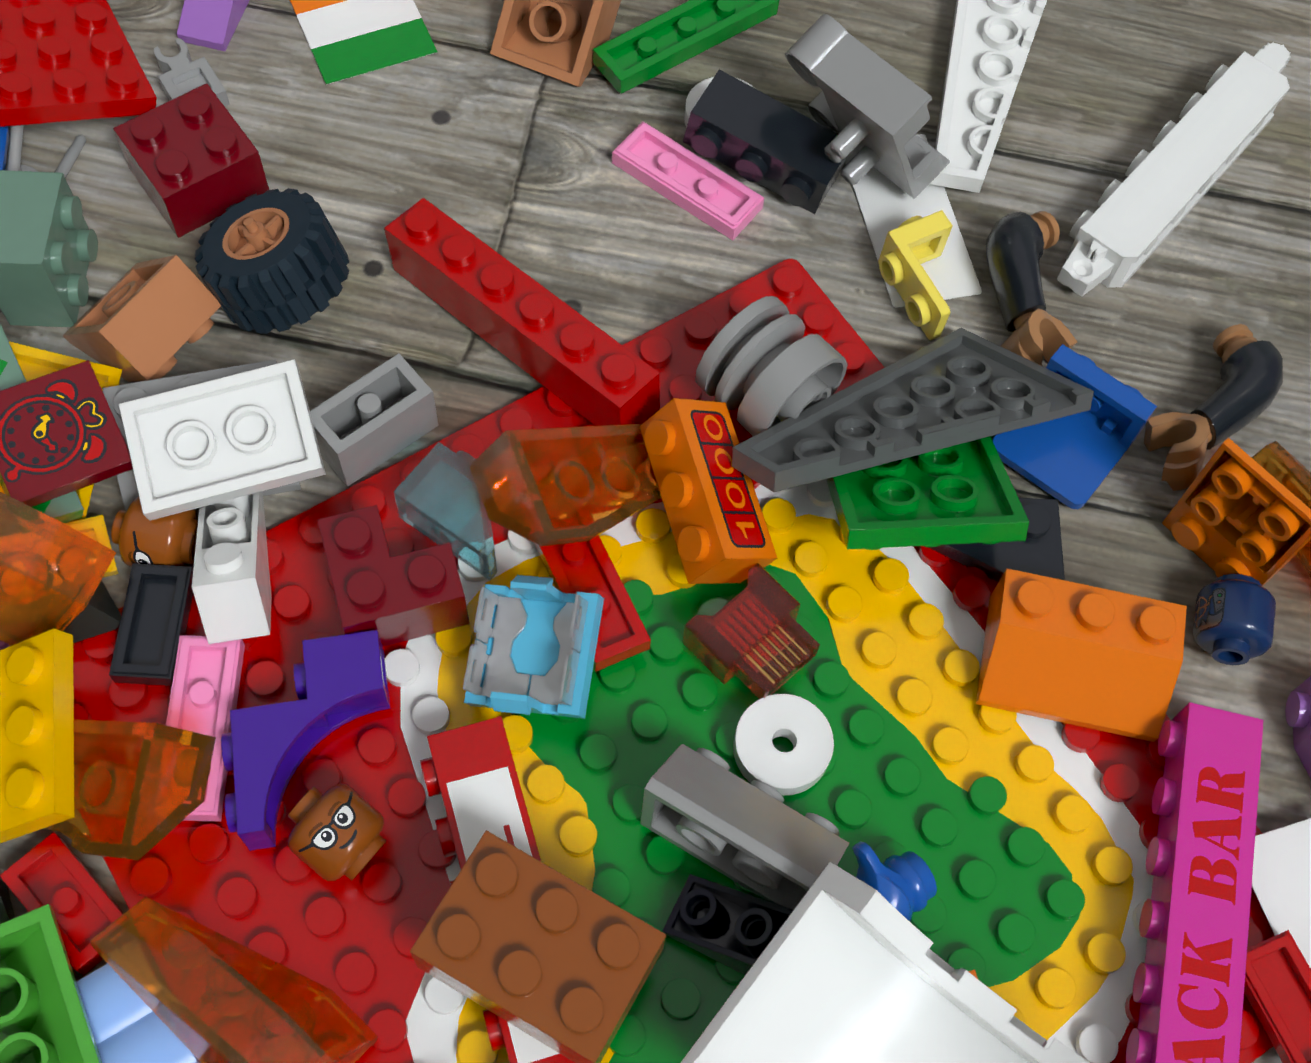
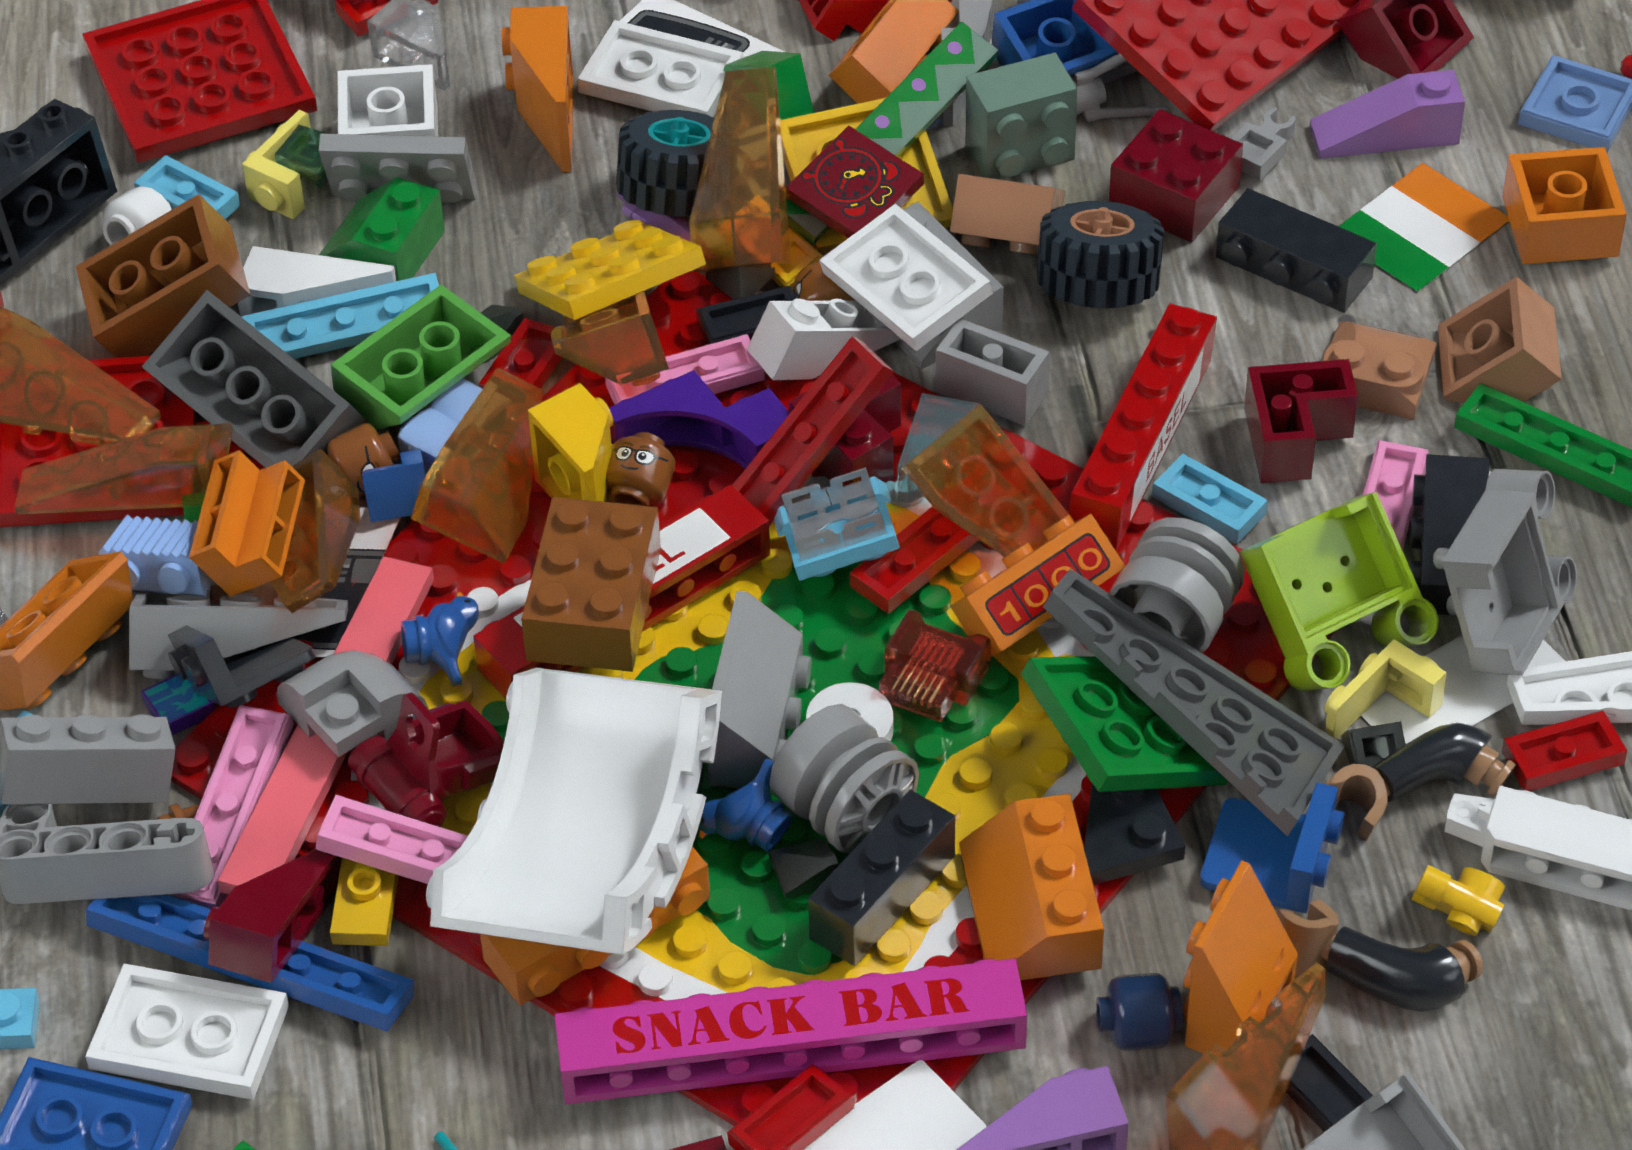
camera: 75 degrees right, 15 degrees down
none -> yellow slope [528,383,613,502]
none -> red plate [732,336,894,526]
none -> pearl dark grey slope [768,837,838,899]
none -> light grey wheel [769,704,920,854]
none -> black brick [808,789,956,966]
none -> medium azure plate [1152,453,1268,544]
none -> black brick [1216,188,1377,313]
none -> lime piece [1239,492,1439,692]
none -> dark red brick [1244,359,1358,483]
none -> nougat slope [1323,321,1437,420]
none -> pearl dark grey slope [1341,721,1406,767]
none -> yellow plate [1411,865,1505,936]
none -> red plate [1502,710,1627,791]

